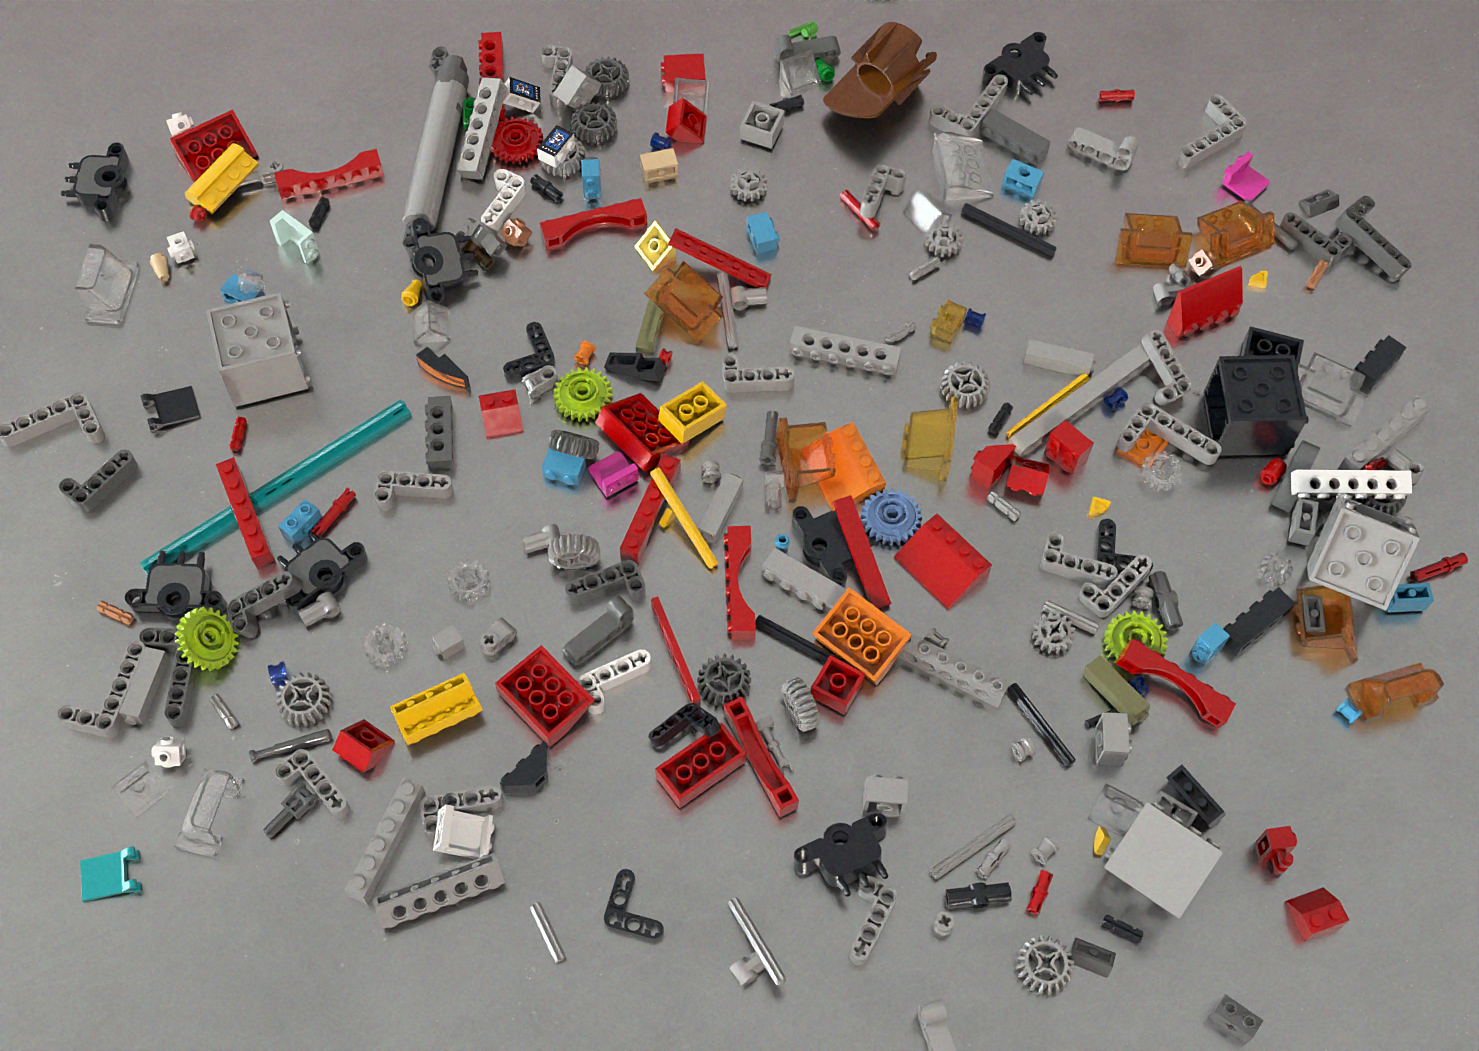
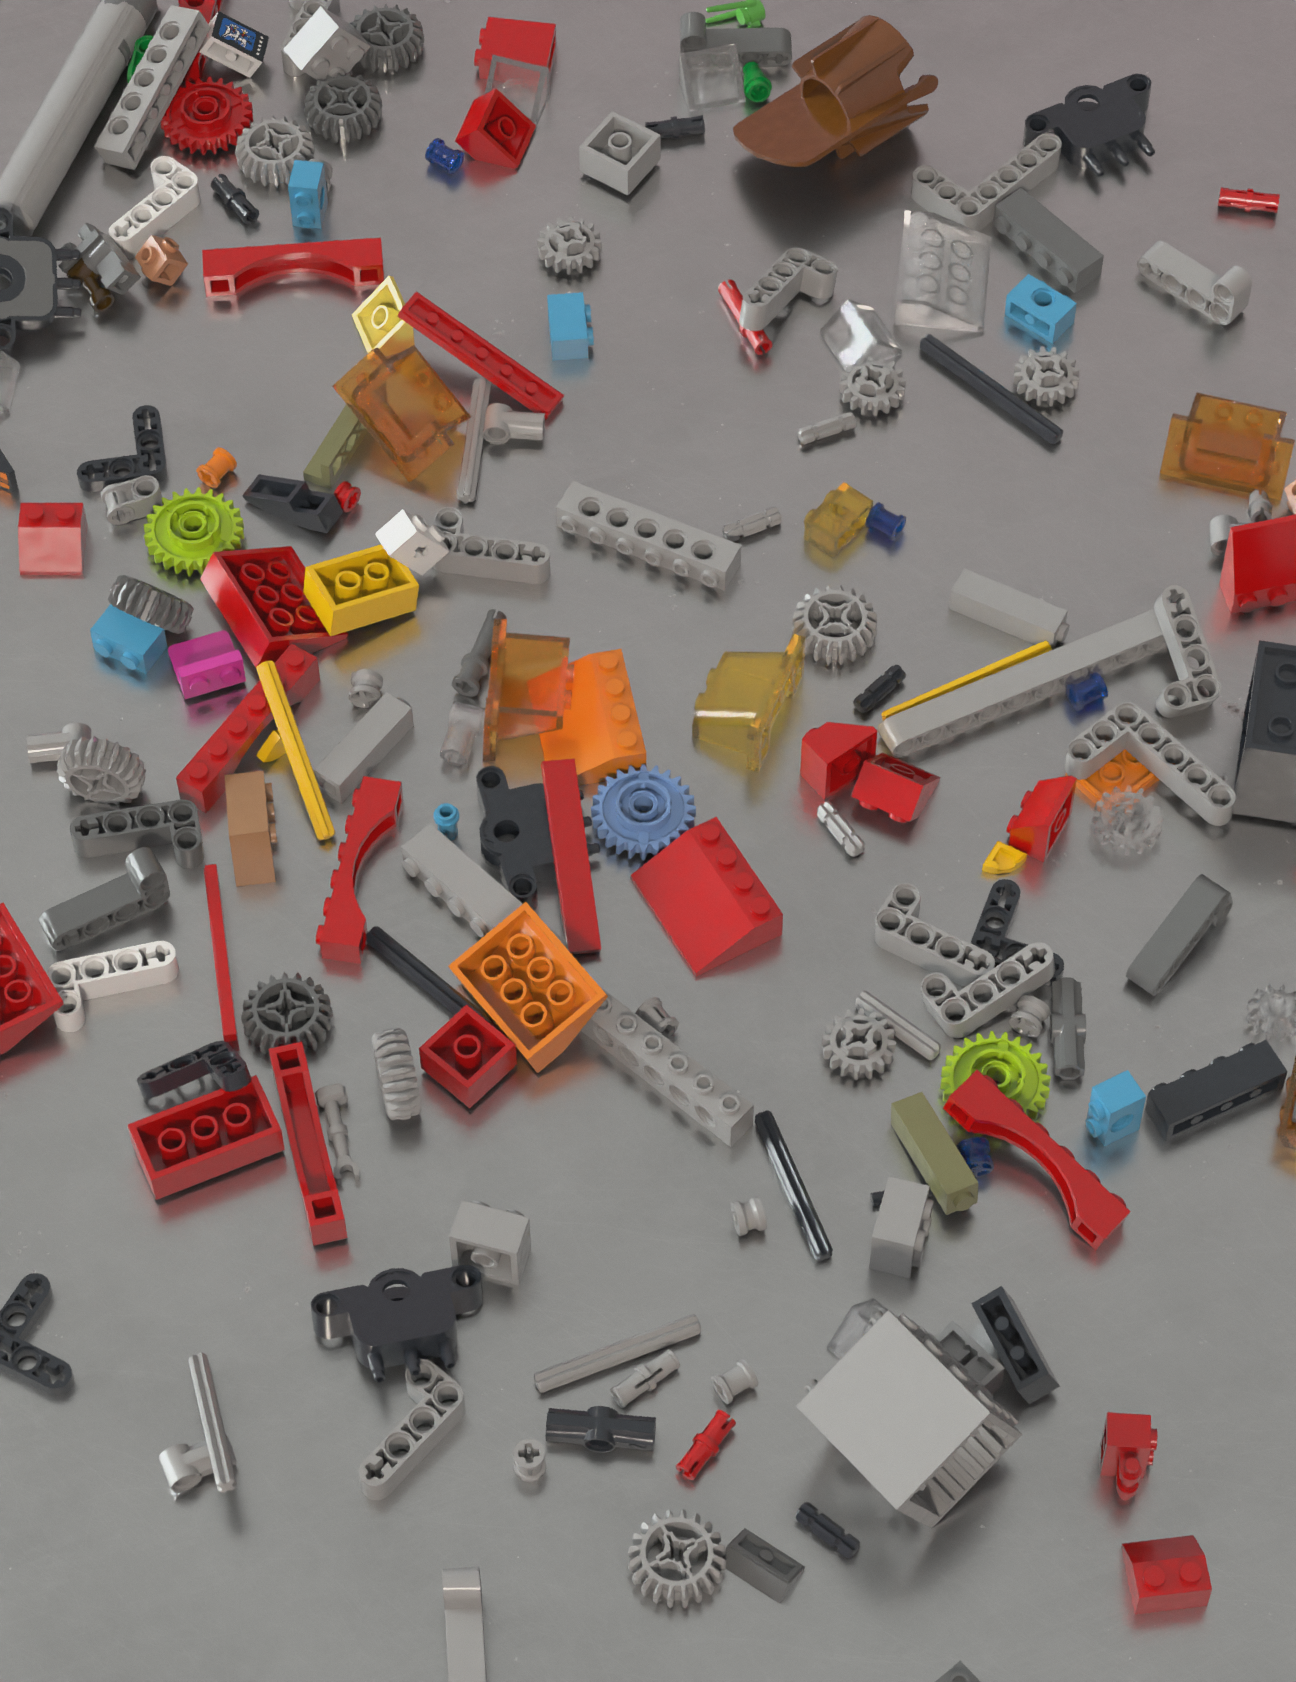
camera: 15 degrees right, 5 degrees down
brick [537,125,575,168] -> none
tan brick [640,148,678,182] -> none
red brick [1044,420,1094,475] -> none
none -> medium nougat wedge [224,771,277,887]
none -> white brick [375,509,450,576]
none -> red slope [1006,775,1077,862]
none -> dark grey beam [1126,874,1233,996]

